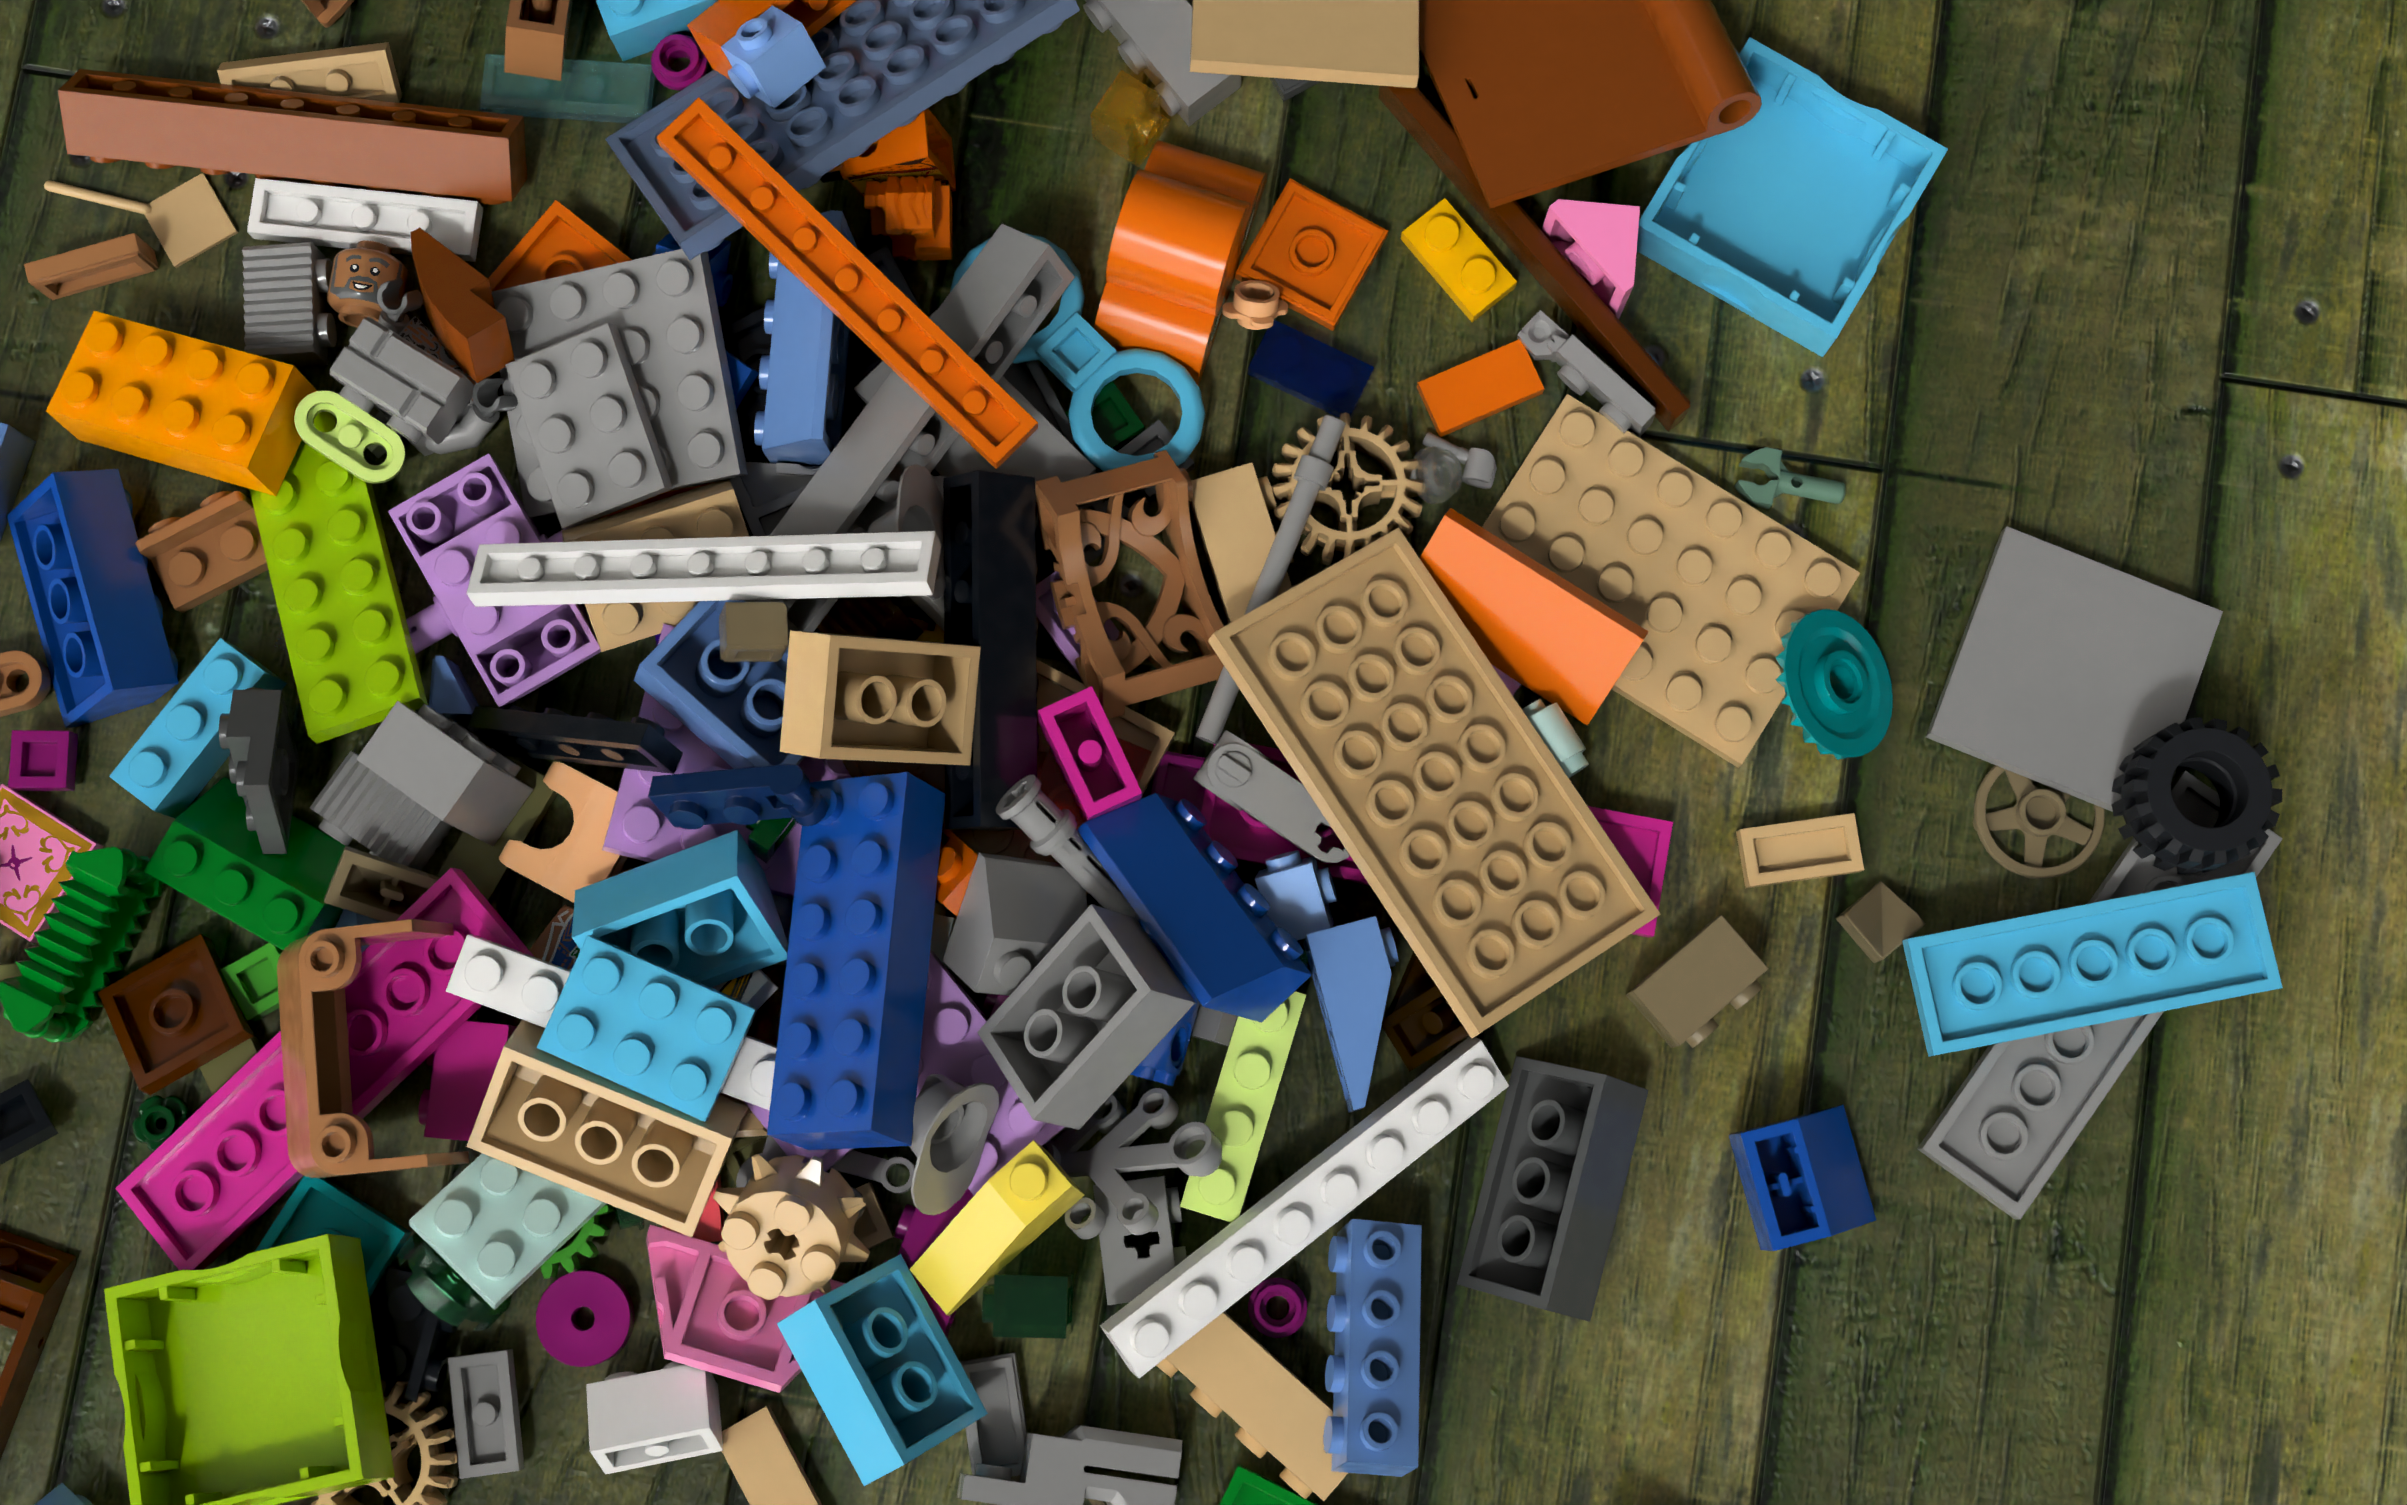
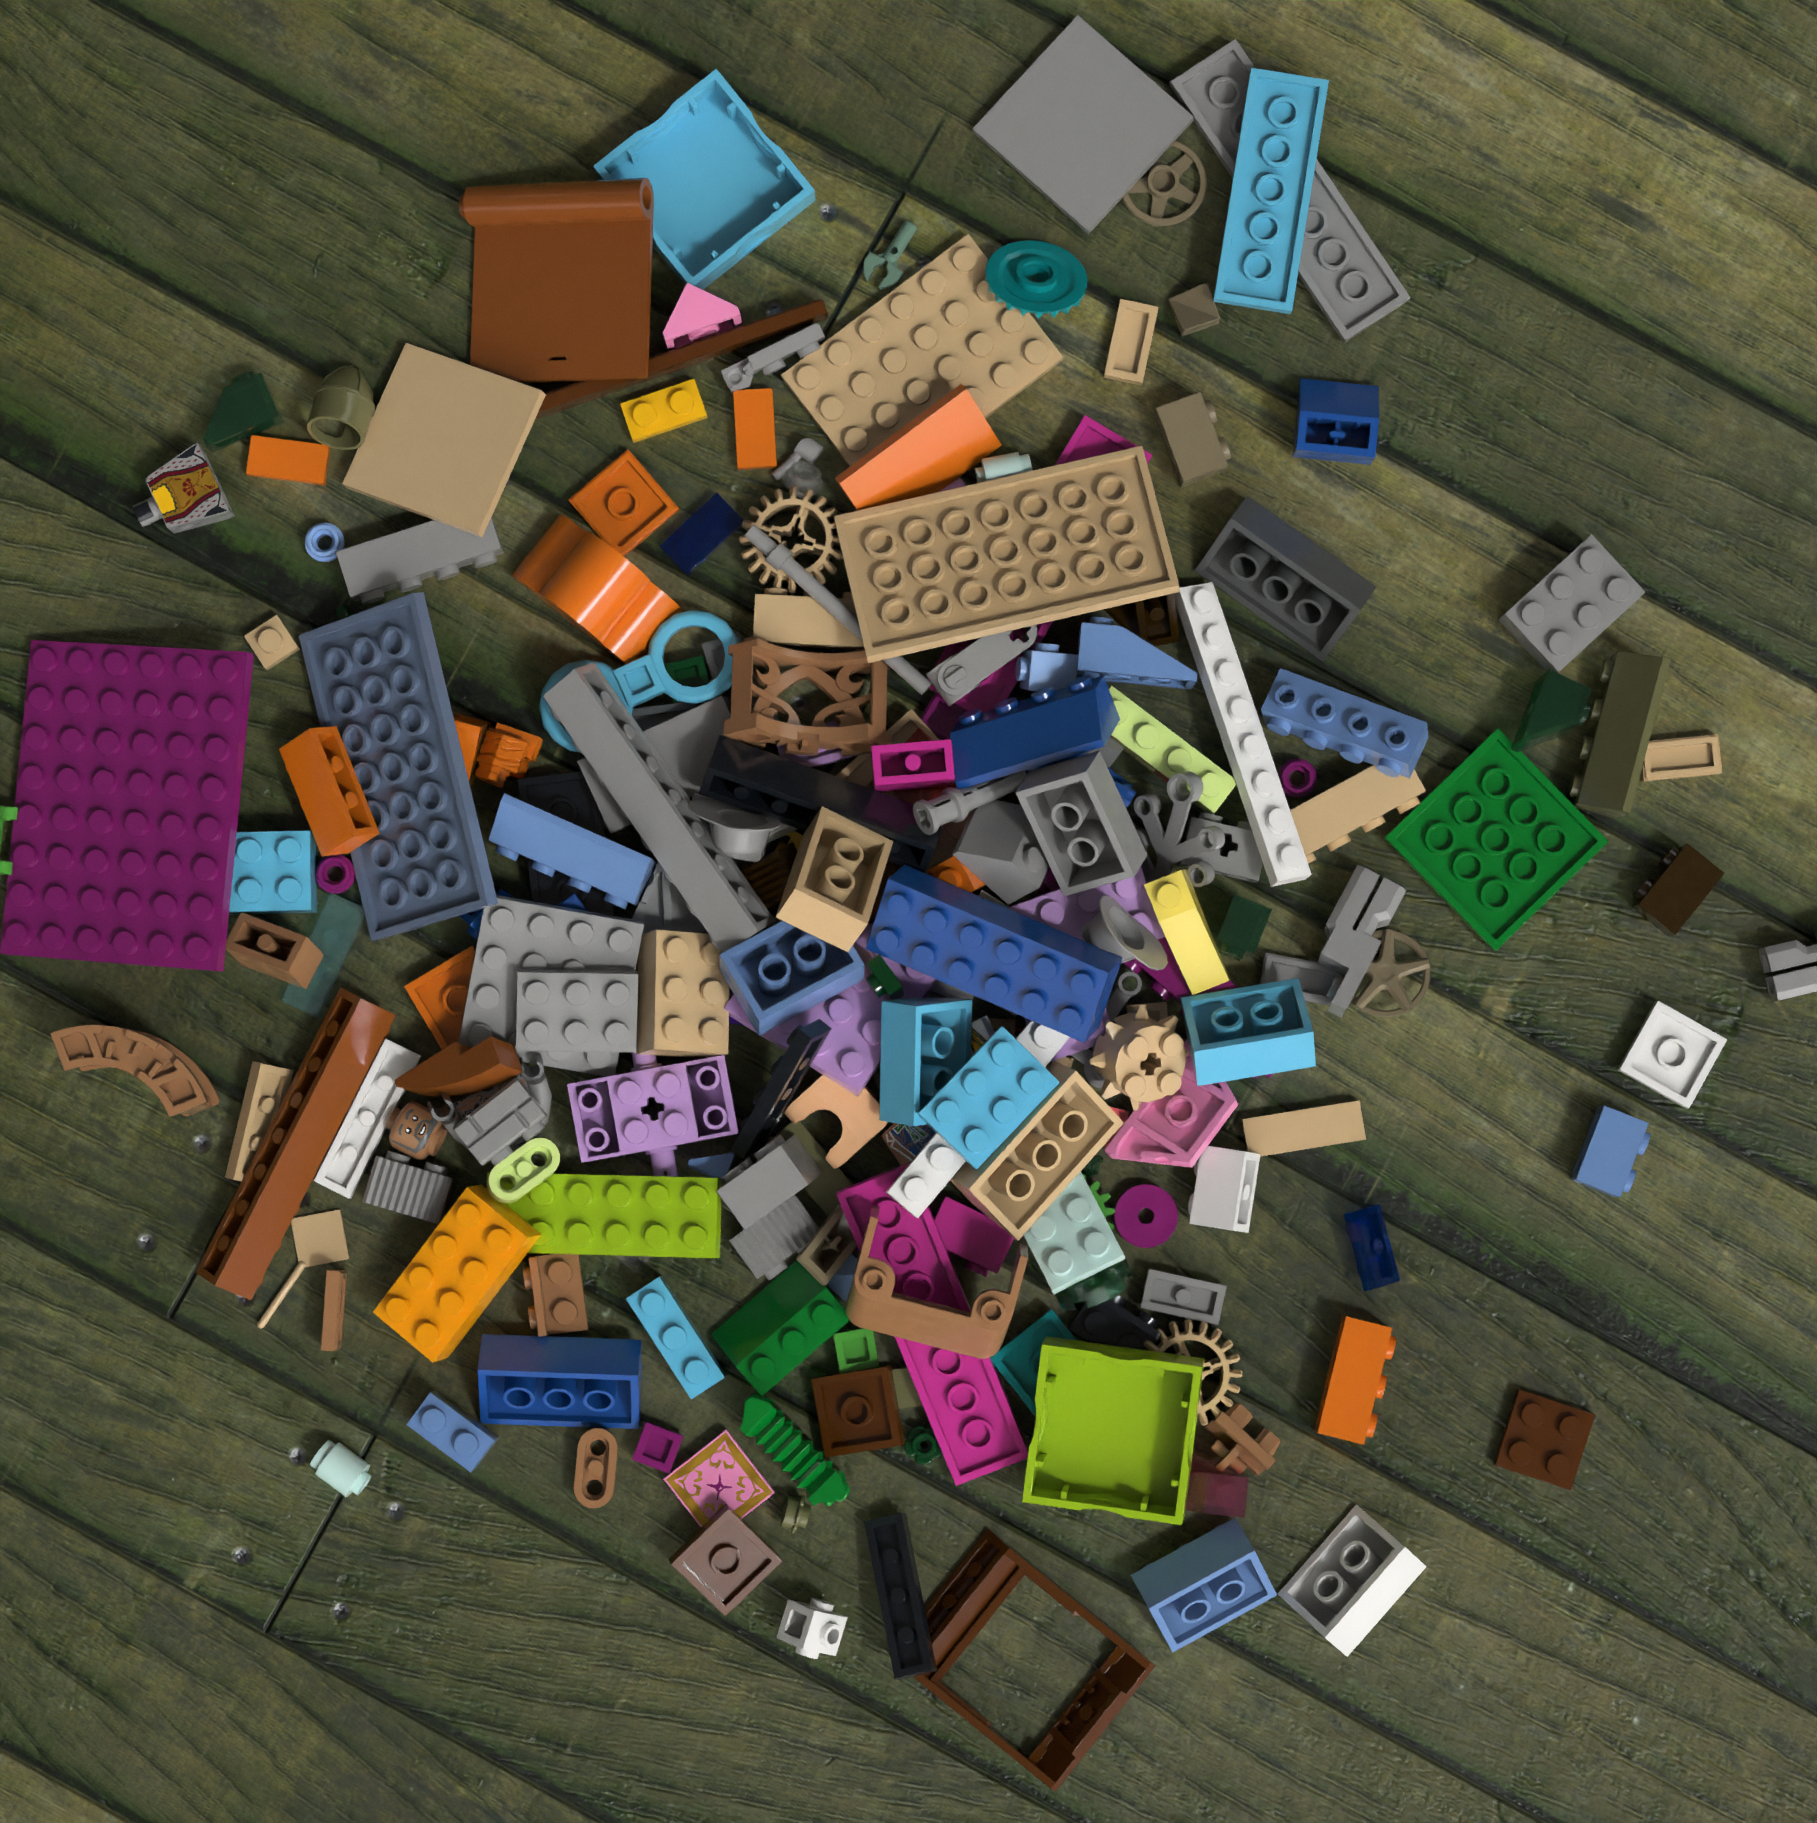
camera: 75 degrees left, 5 degrees up
dark grey plate [219,688,300,854] -> none
white plate [466,531,941,607] -> none
dark blue plate [648,764,828,830] -> none
orange plate [656,97,1038,469] -> none
dark tan slope [719,602,788,662] -> none
light blue brick [721,5,826,108] -> none
clear yellow brick [1090,70,1170,168] -> none
light nougat plate [1222,280,1288,330] -> none
black tyre [2112,717,2282,875] -> none

